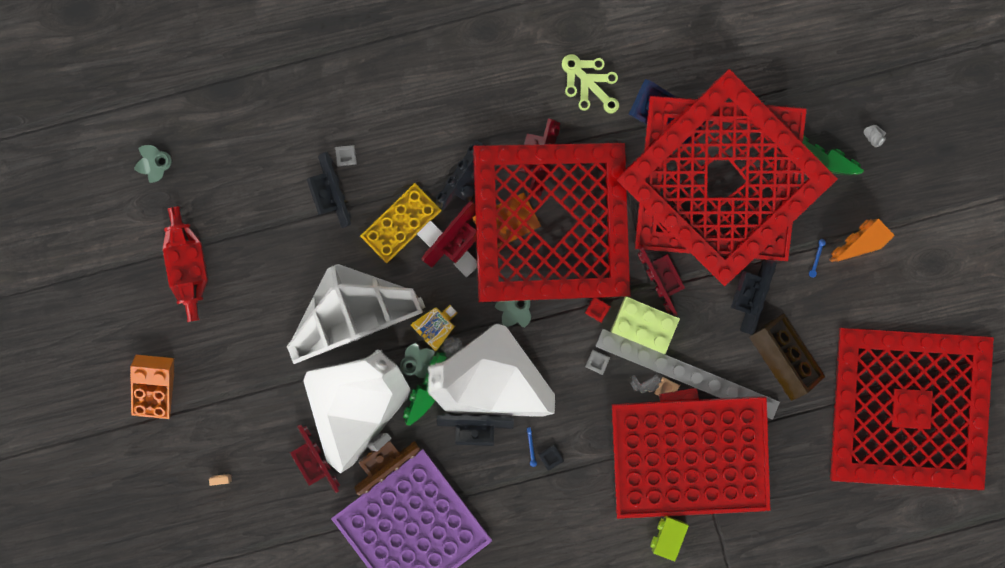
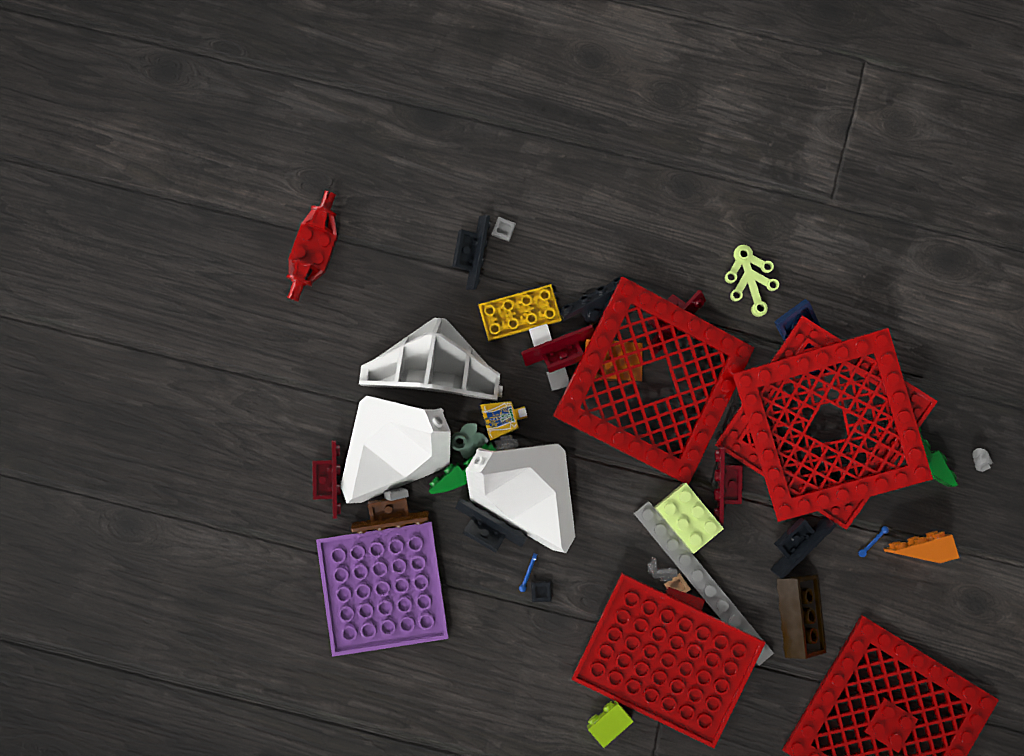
camera: 25 degrees right, 5 degrees down
orange slope [130,355,174,419] -> none
sand green plate [134,145,172,183] -> none
light nougat tile [209,474,232,486] -> none
sand green plate [495,300,531,328] -> none
red tile [585,298,611,323] -> none
light grey tile [585,350,610,375] -> none

